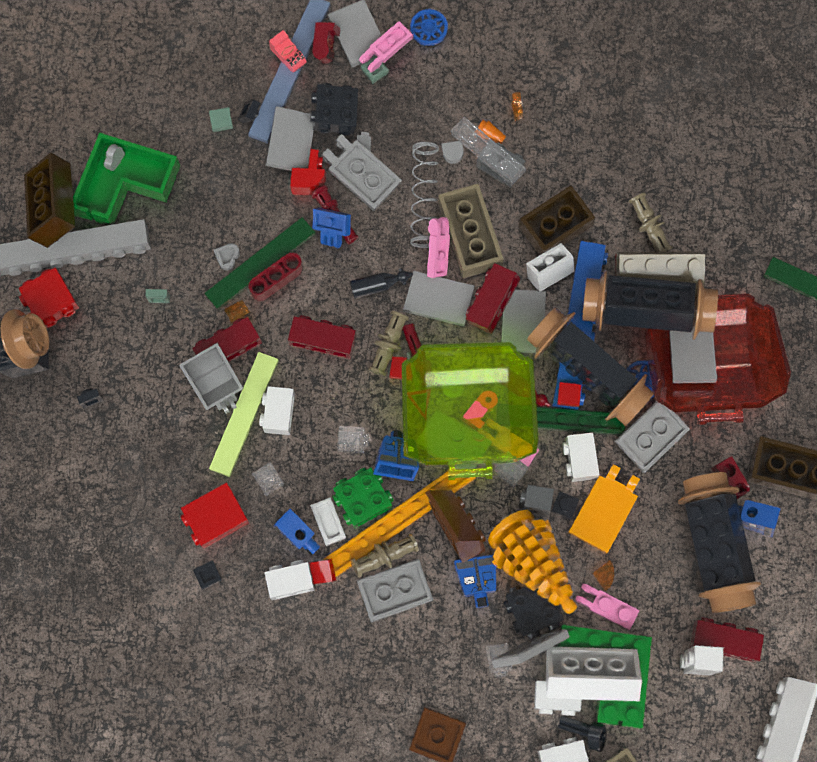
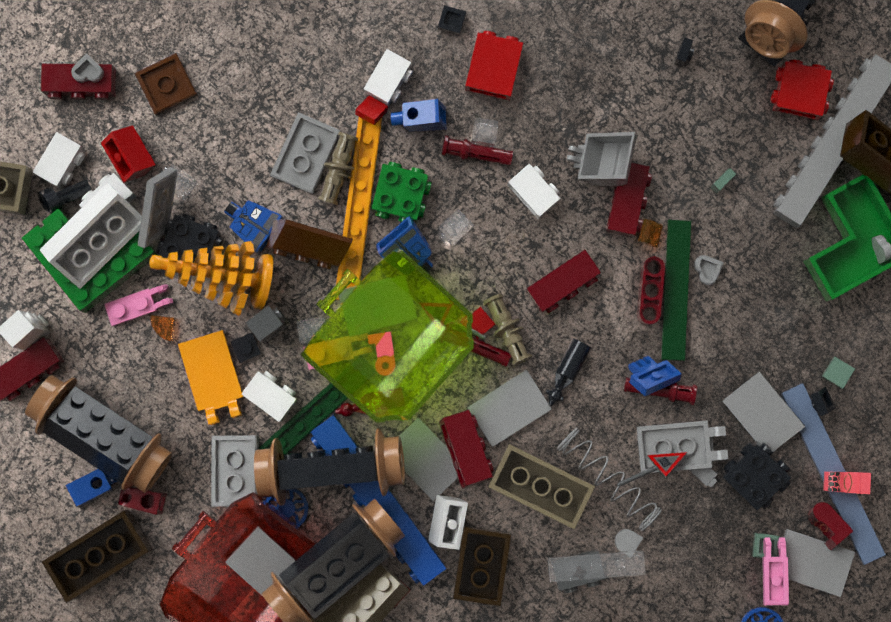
camera: 130 degrees right, 10 degrees up
yellowish green tile [209,352,279,477] -> none
red brick [290,149,326,195] -> none
white tile [310,497,346,546] -> none
bright pink hinge [427,217,450,278] -> none
orange cone [474,120,506,144] -> none
red tile [557,382,581,407] -> none
none -> red brick [101,125,156,183]
none -> dark red pin [441,135,513,166]
none -> piece [617,452,687,487]

